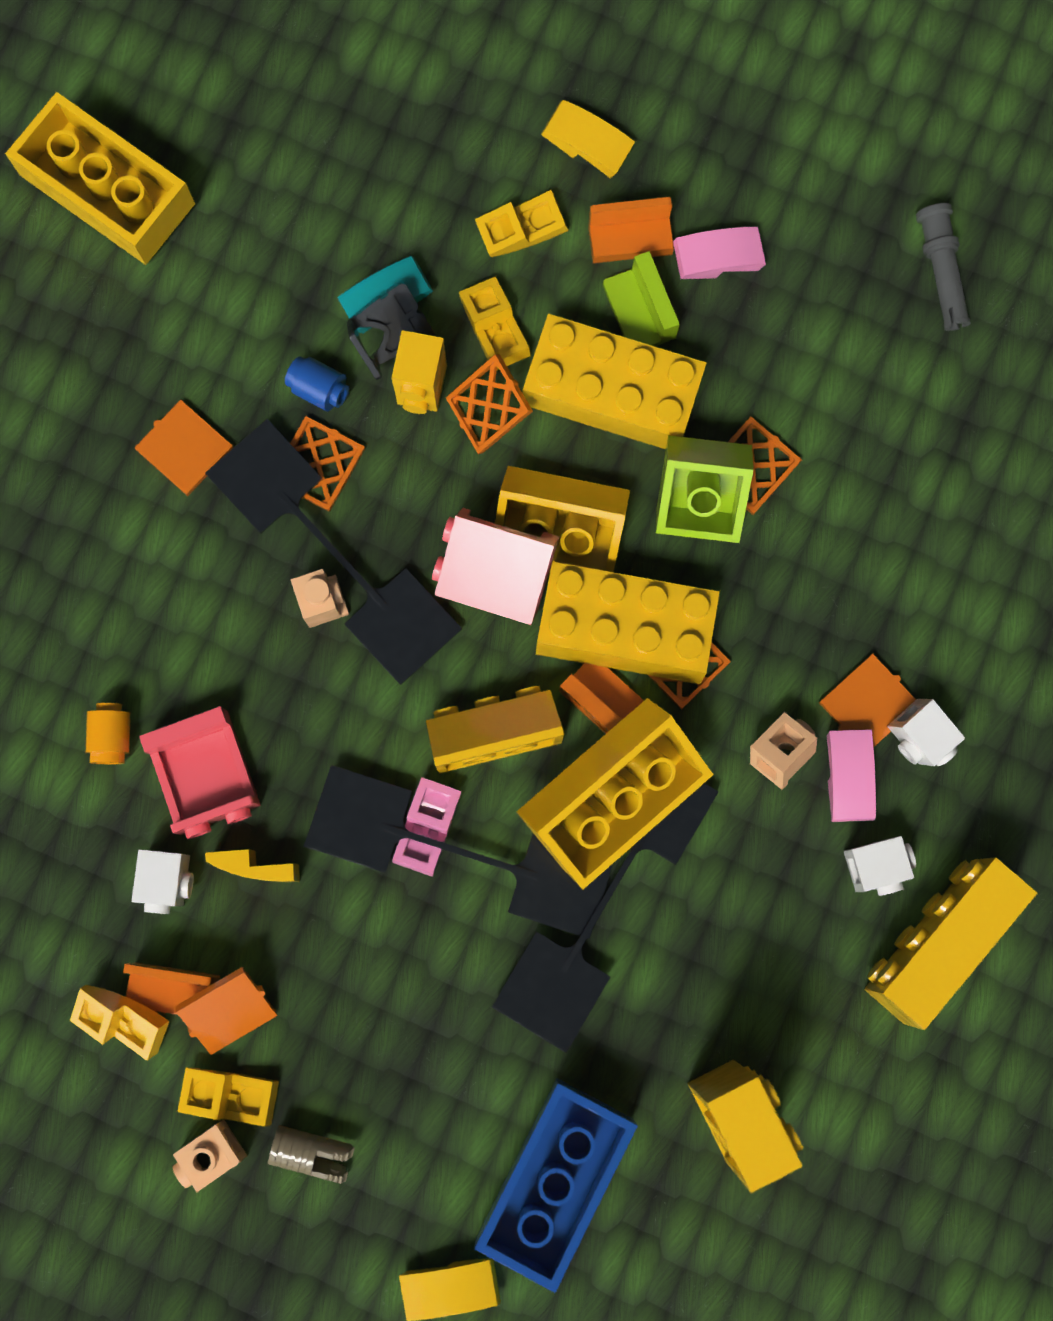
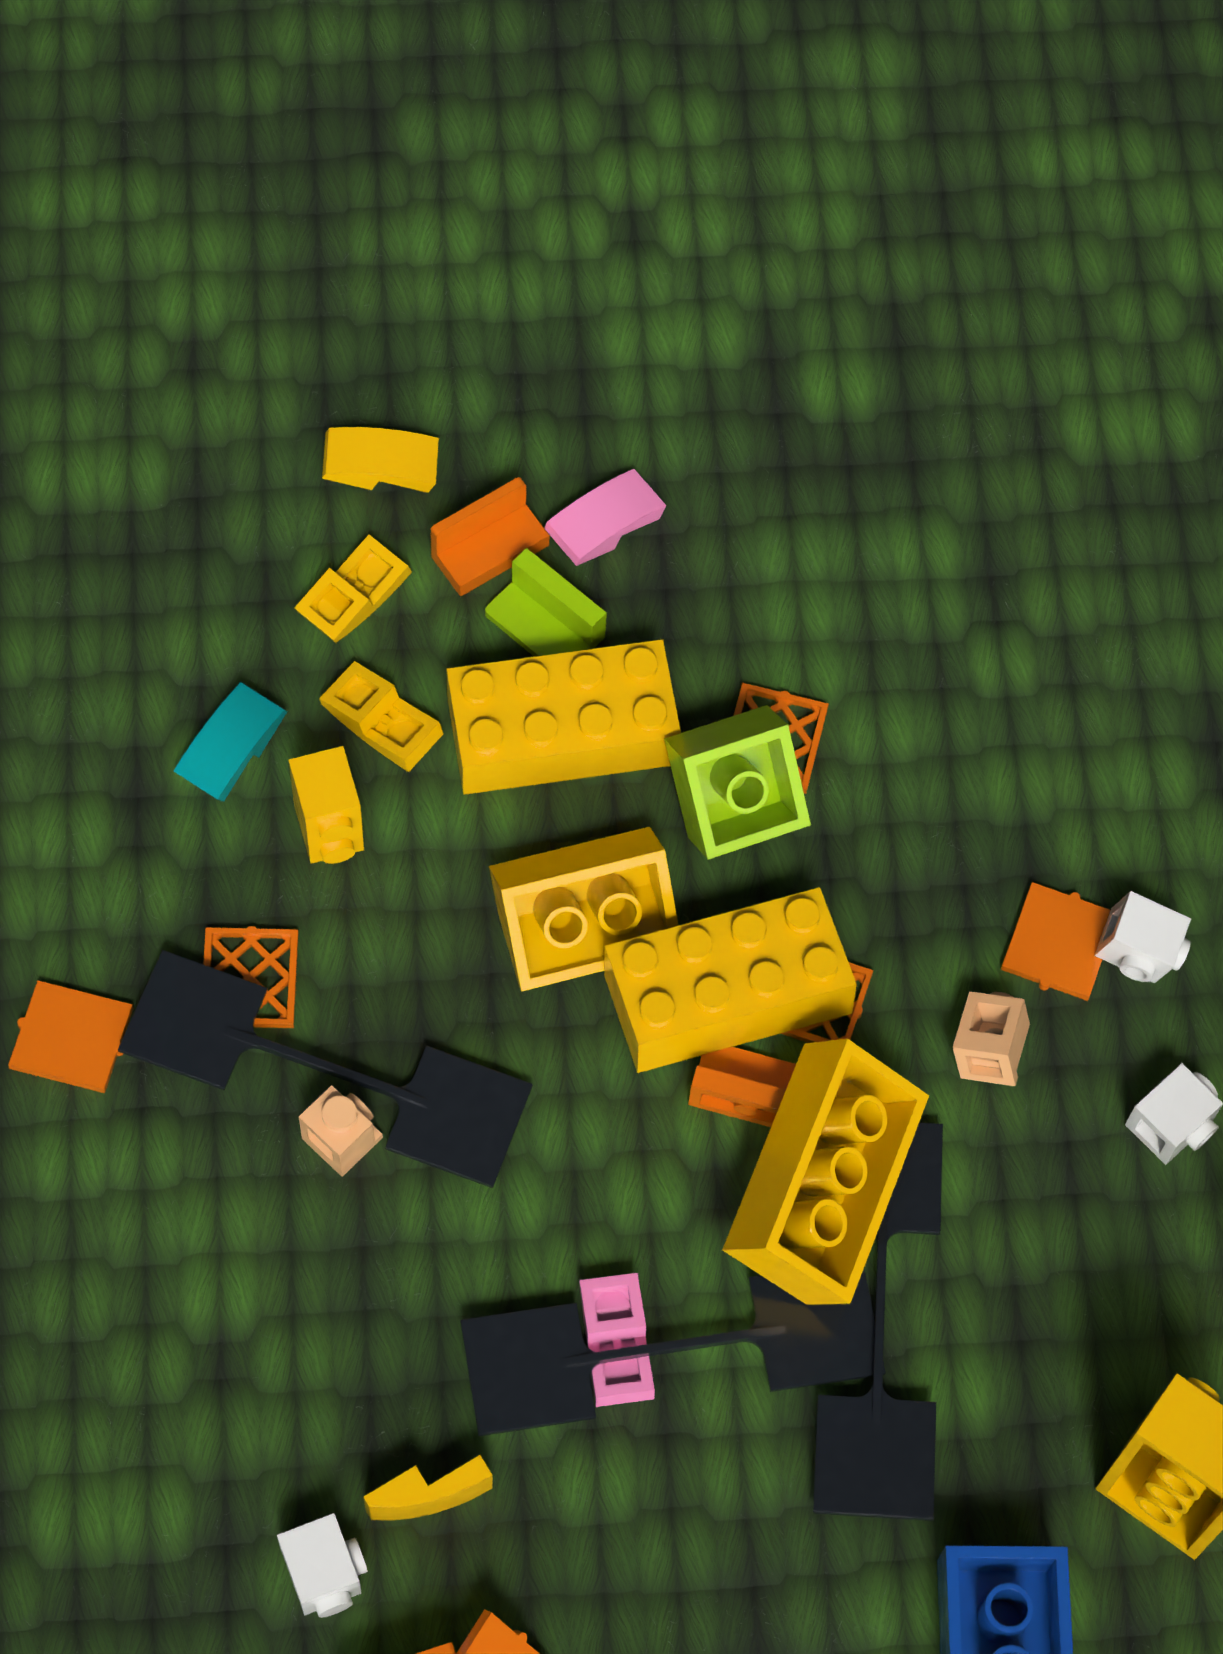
camera: 30 degrees left, 15 degrees down
light orange brick [85,703,131,765] -> none
coral panel [139,706,261,839] -> none
blue brick [285,356,349,412] -> none
black piece [347,281,436,380] -> none
yellow slope [426,686,564,774] -> none
panel [432,508,560,625] -> none
orange window [446,354,533,454] -> none
bright pink slope [827,730,876,822] -> none
dark grey pin [916,203,971,331] -> none

